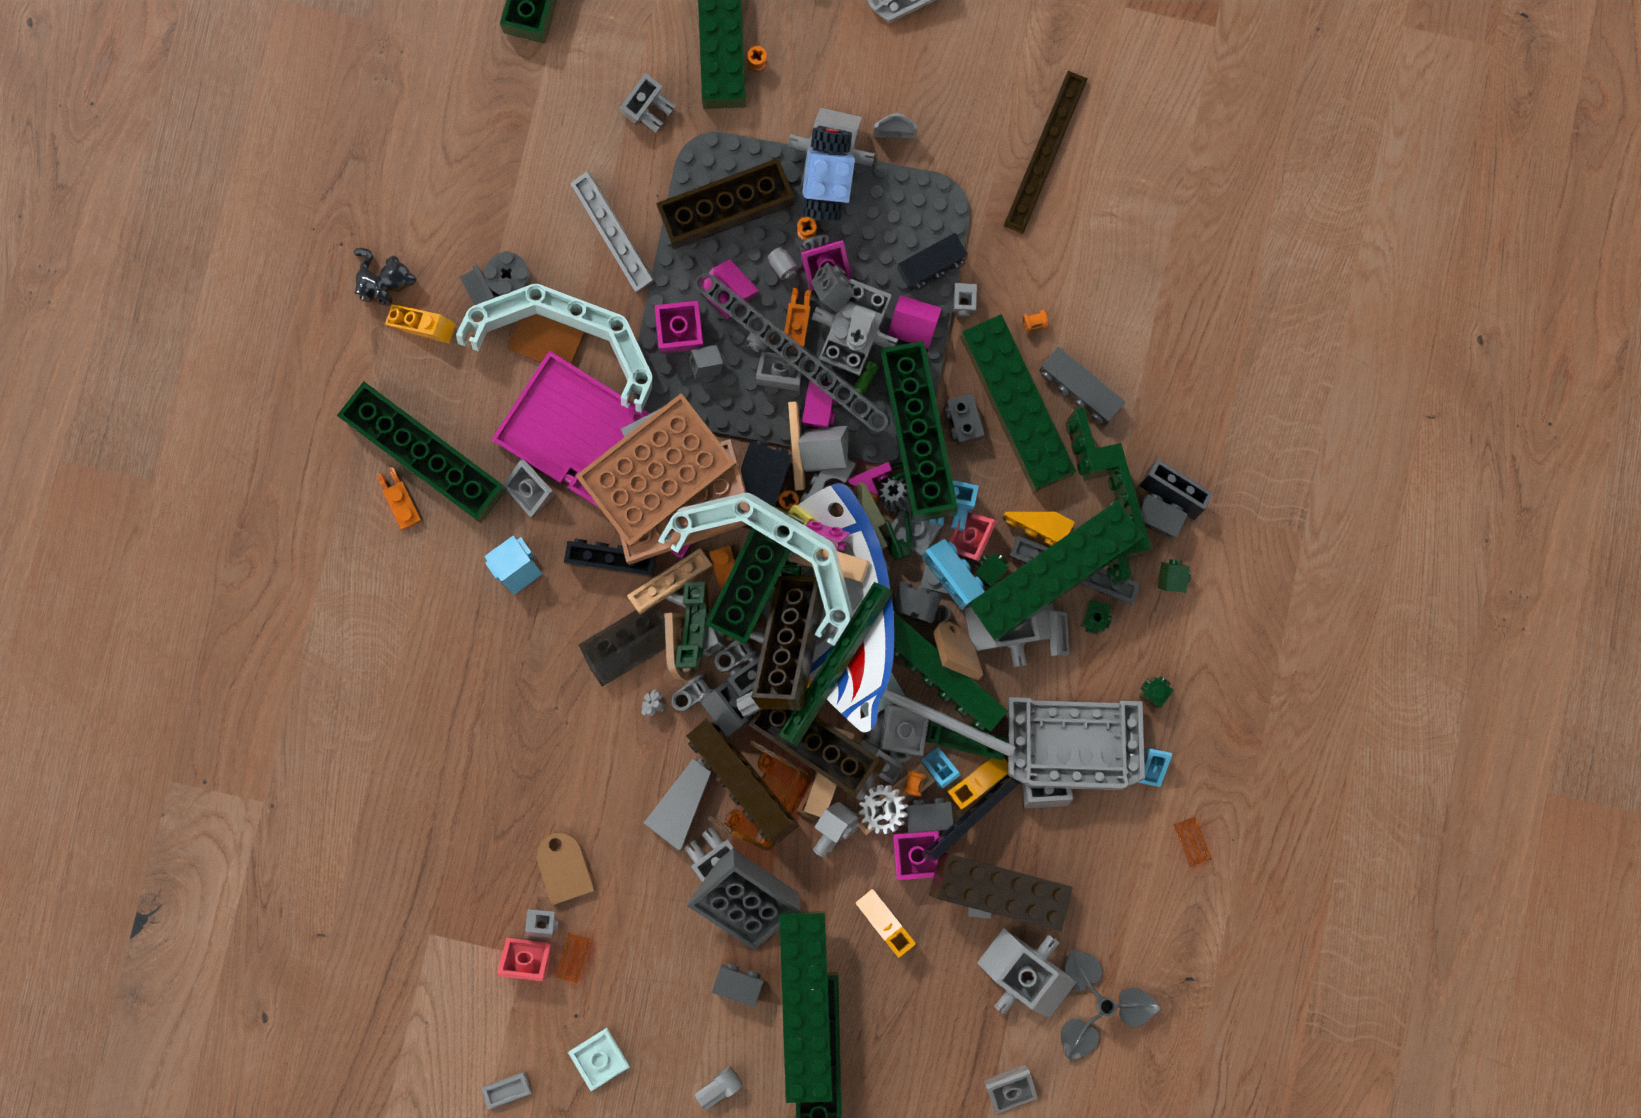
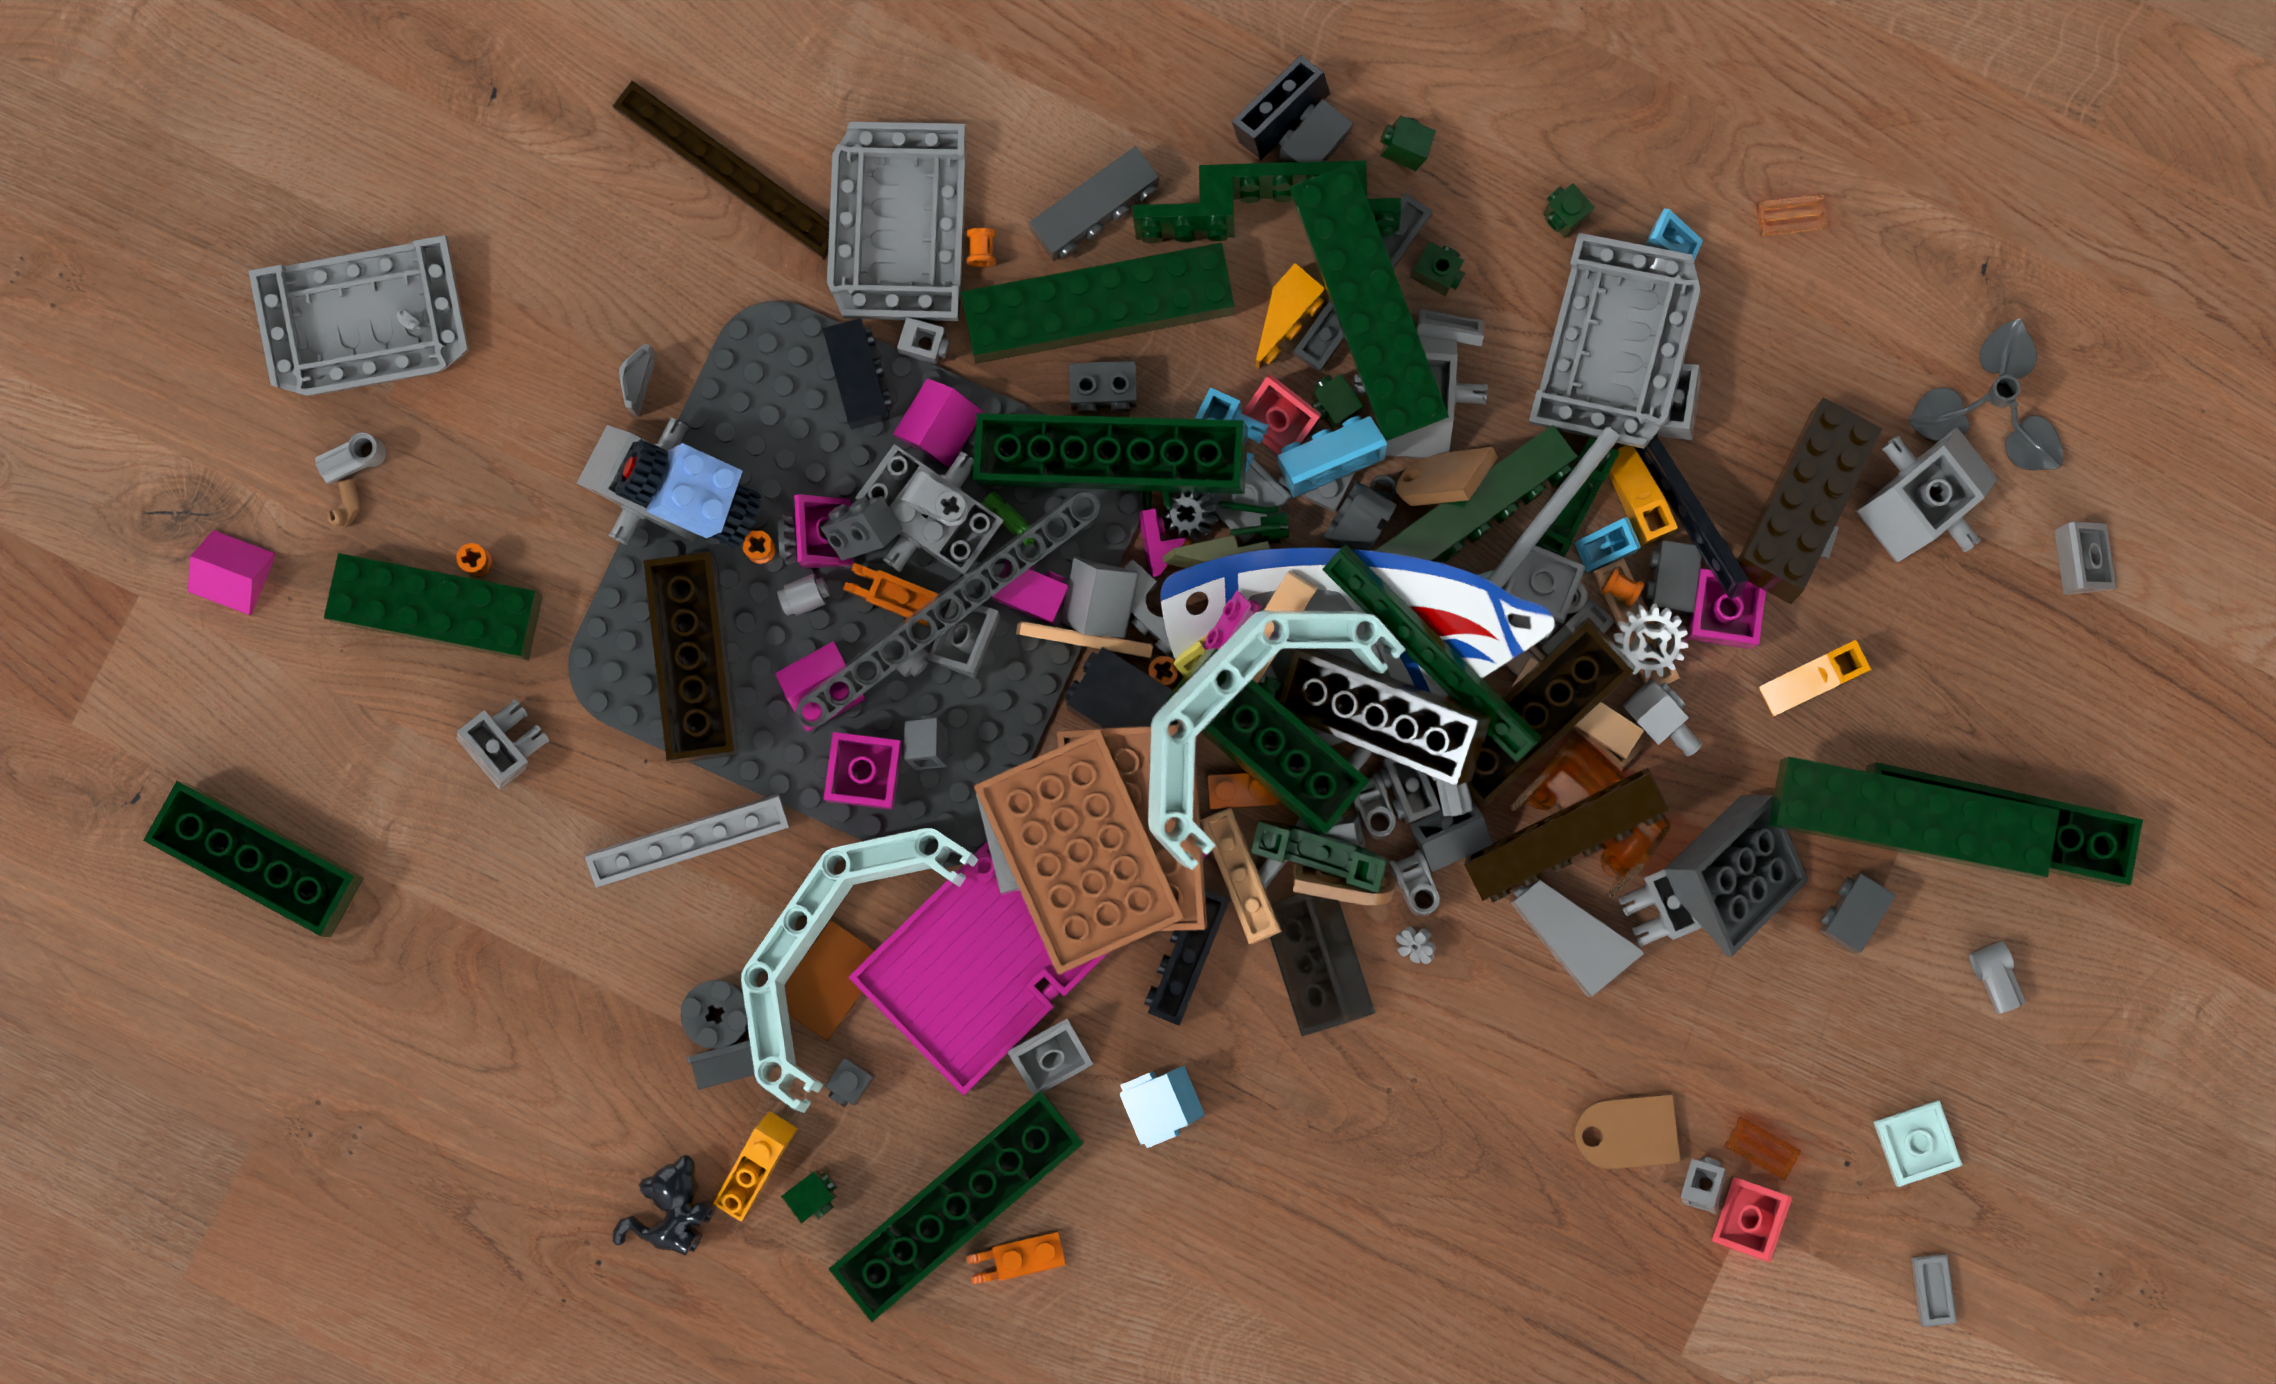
camera: 75 degrees left, 0 degrees up
none -> dark green brick [781,1170,837,1224]
none -> dark grey brick [825,1057,875,1107]
none -> light grey slope [827,122,967,321]

